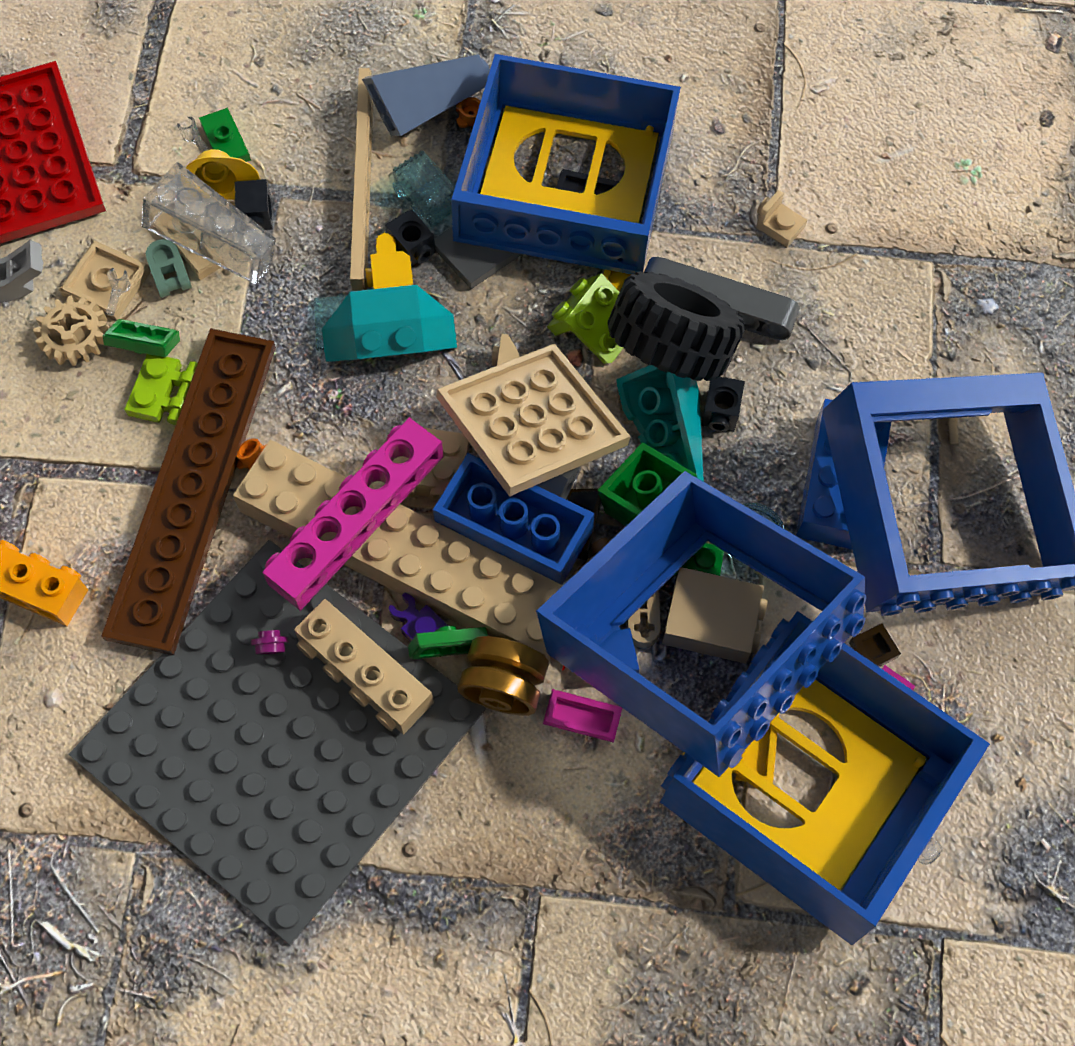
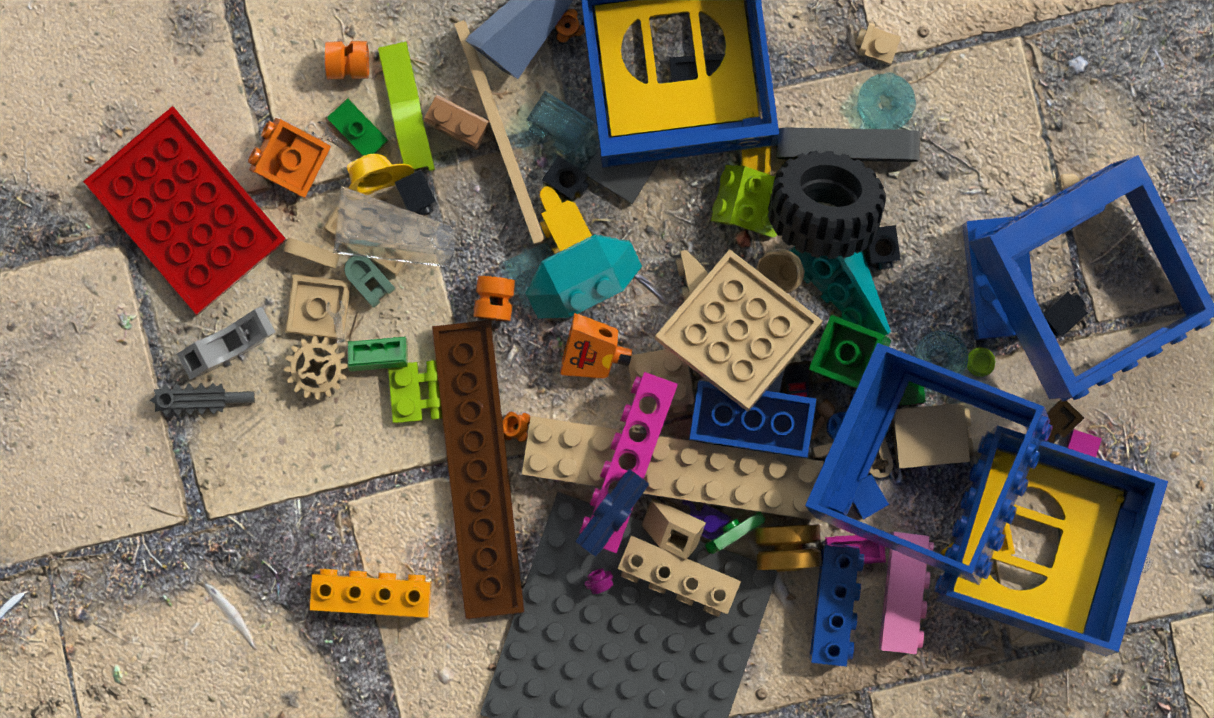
camera: 15 degrees left, 20 degrees up
none -> orange plate [248,118,331,198]
none -> tan beam [283,237,340,269]
none -> orange wheel [325,41,369,80]
none -> lime piece [378,41,435,171]
none -> medium nougat brick [423,95,490,150]
none -> orange wheel [473,276,515,322]
none -> orange torso [560,313,632,378]
none -> dark blue piece [575,469,649,557]
none -> tan slope [642,498,706,559]
none -> tan hair [756,250,805,293]
none -> blue brick [809,542,864,667]
none -> clear light blue plate [857,72,916,130]
none -> bright pink brick [878,531,934,654]
none -> black brick [1043,291,1088,338]

